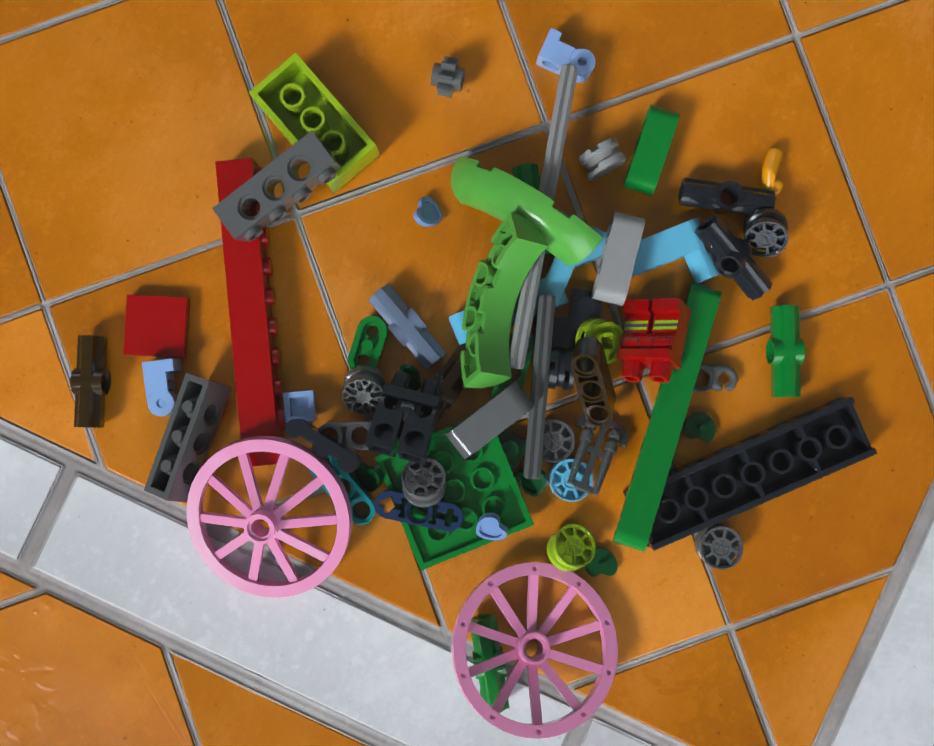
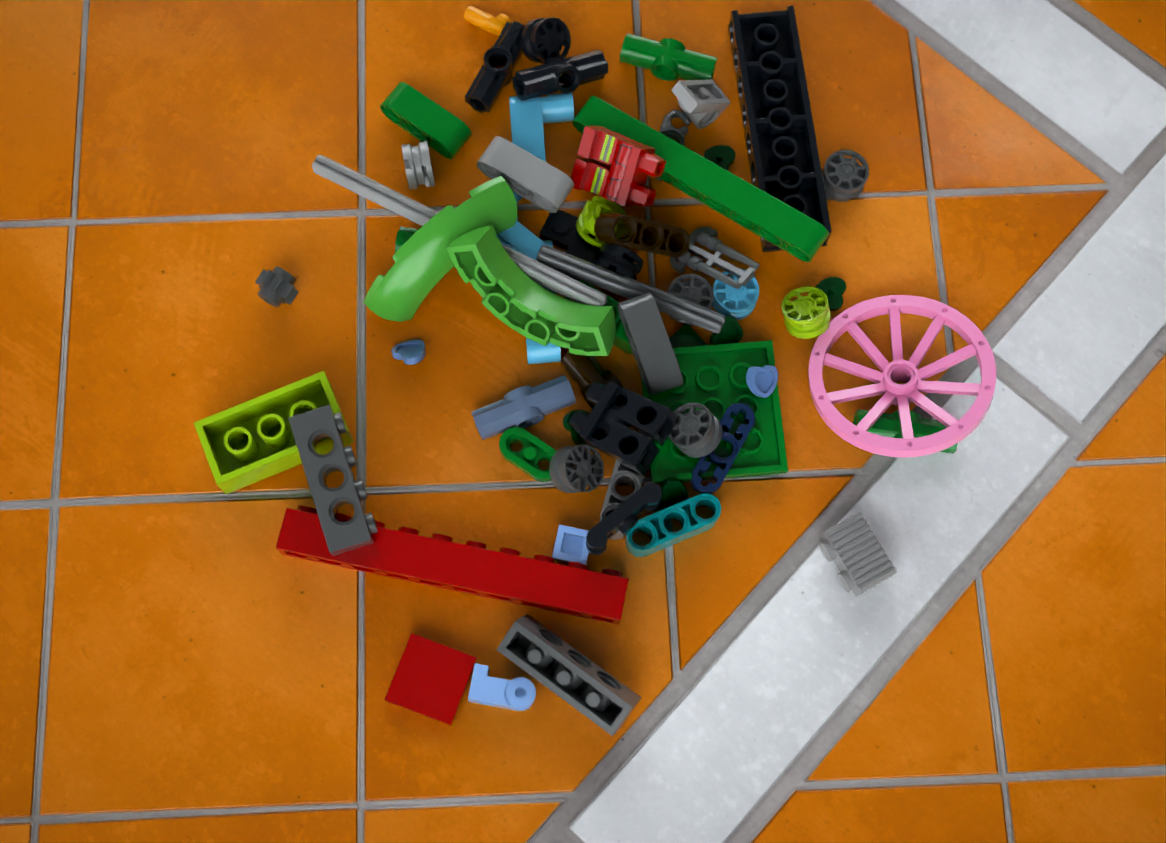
camera: 75 degrees left, 15 degrees down
dark brown piece [70,335,111,428] -> none
bright pink wheel [187,436,352,597] -> none
light blue leg [536,28,596,83] -> none
none -> light grey plate [671,79,731,129]
none -> light grey brick [819,512,897,597]

